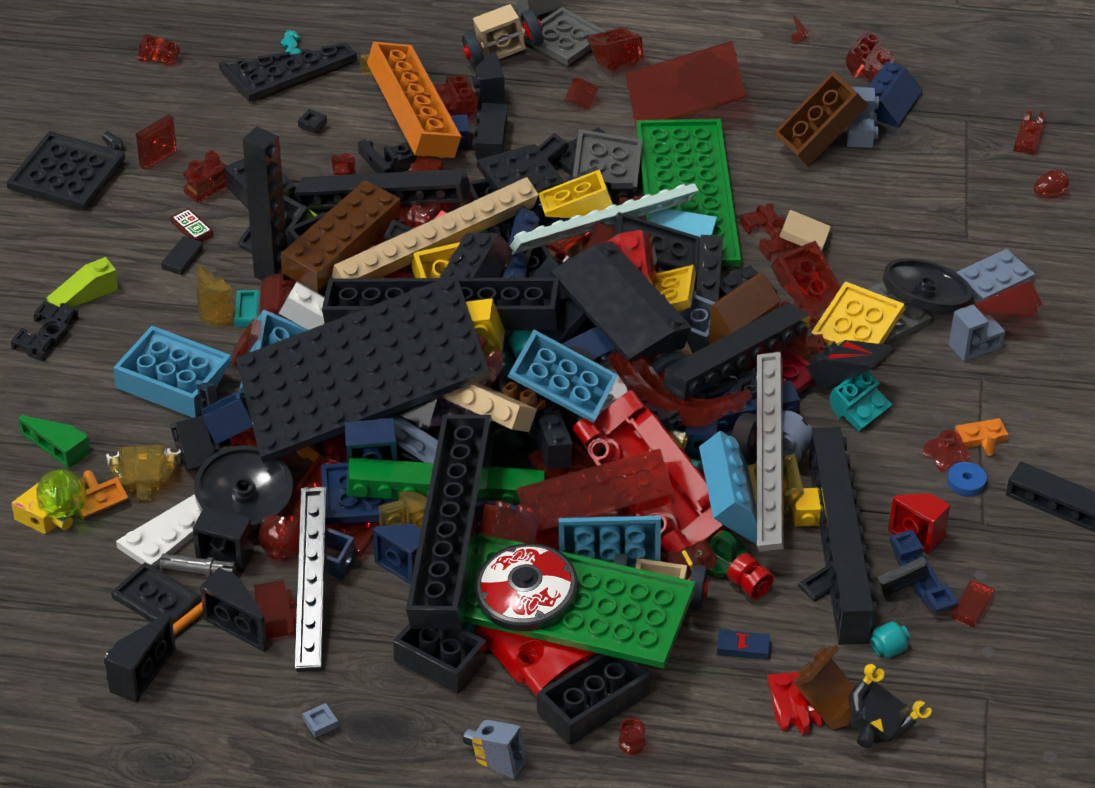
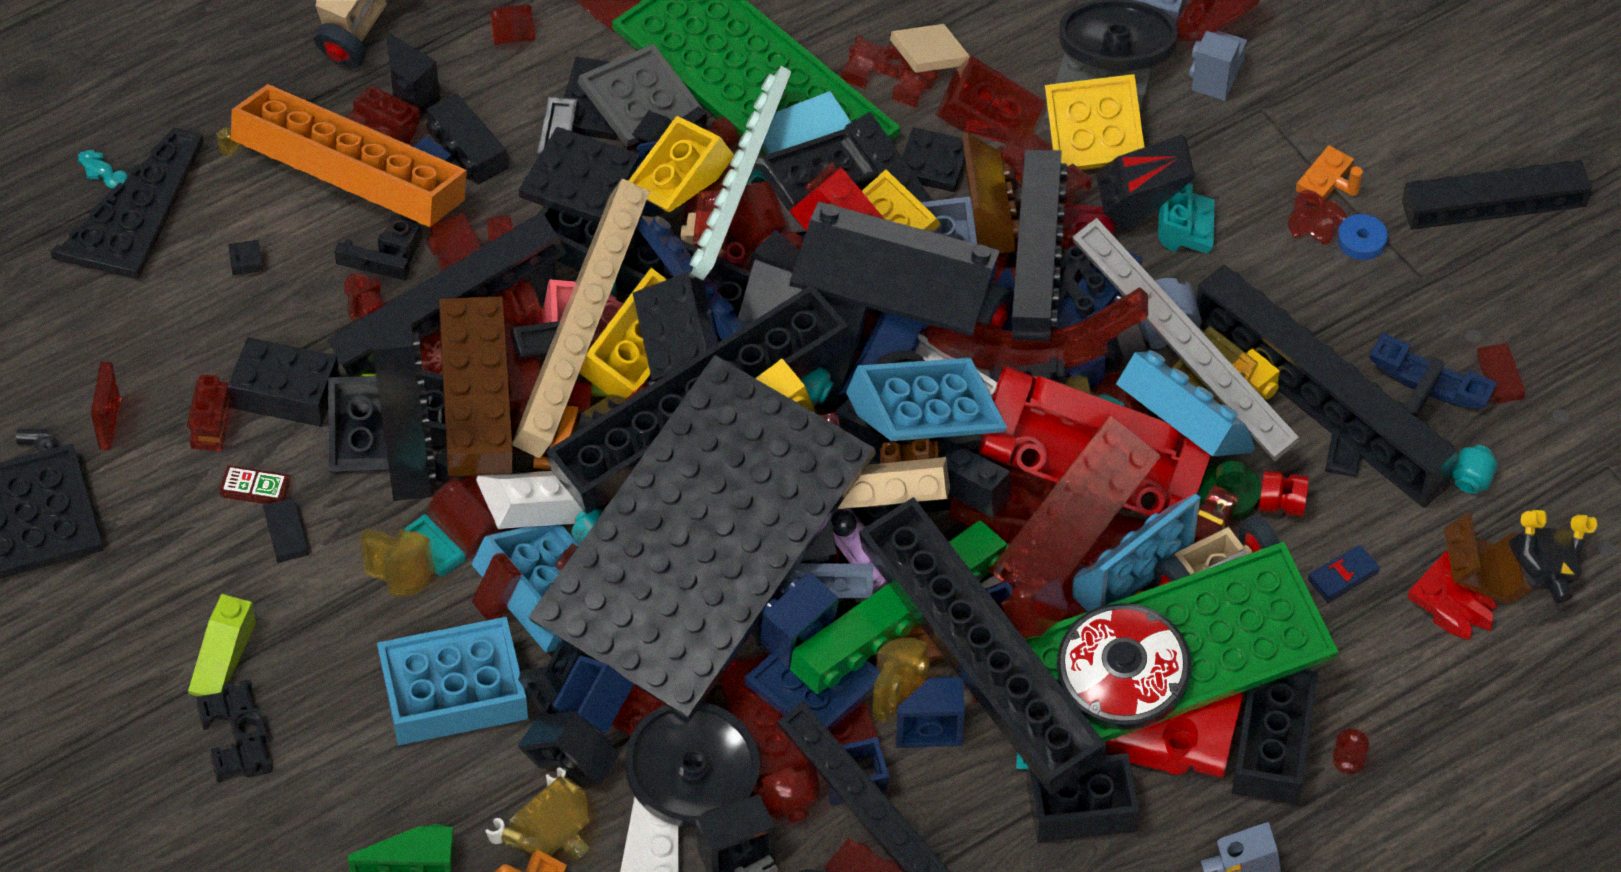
camera: 40 degrees left, 10 degrees up
red slope [888,493,951,555] -> none

